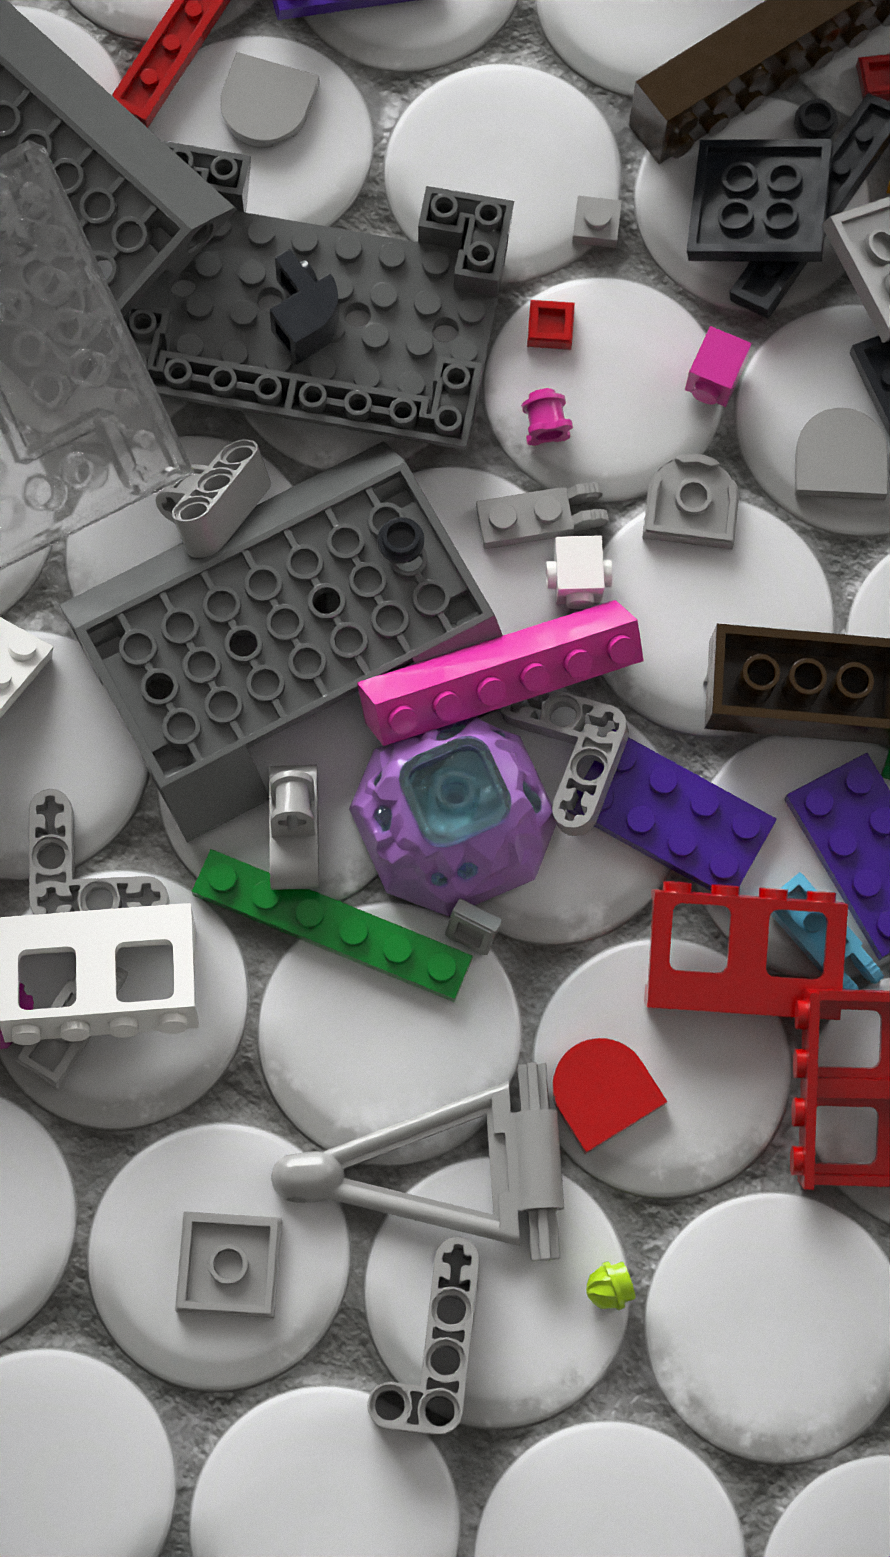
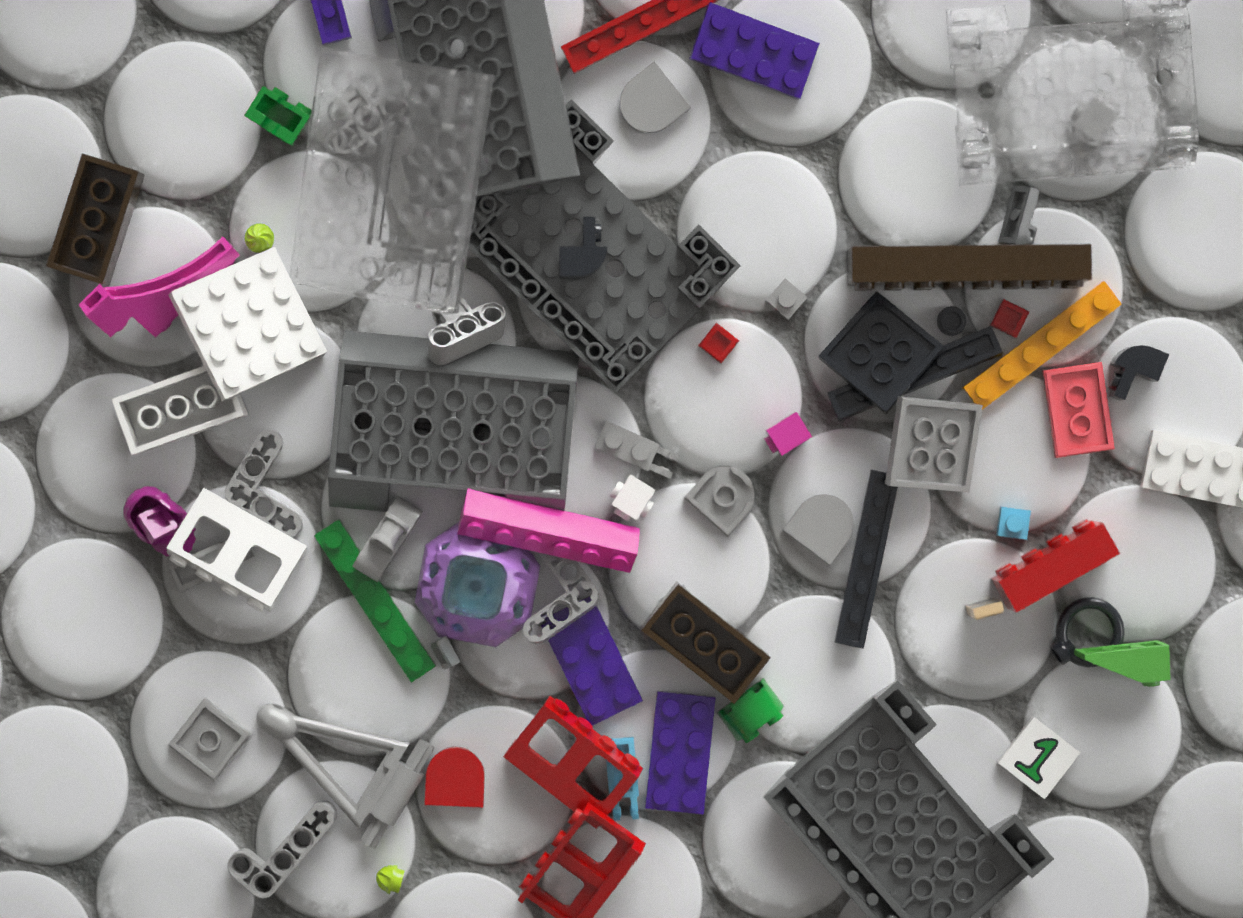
camera: 35 degrees right, 15 degrees up
black plate [378,517,424,564] -> none
dark pink brick [521,388,573,446] -> none

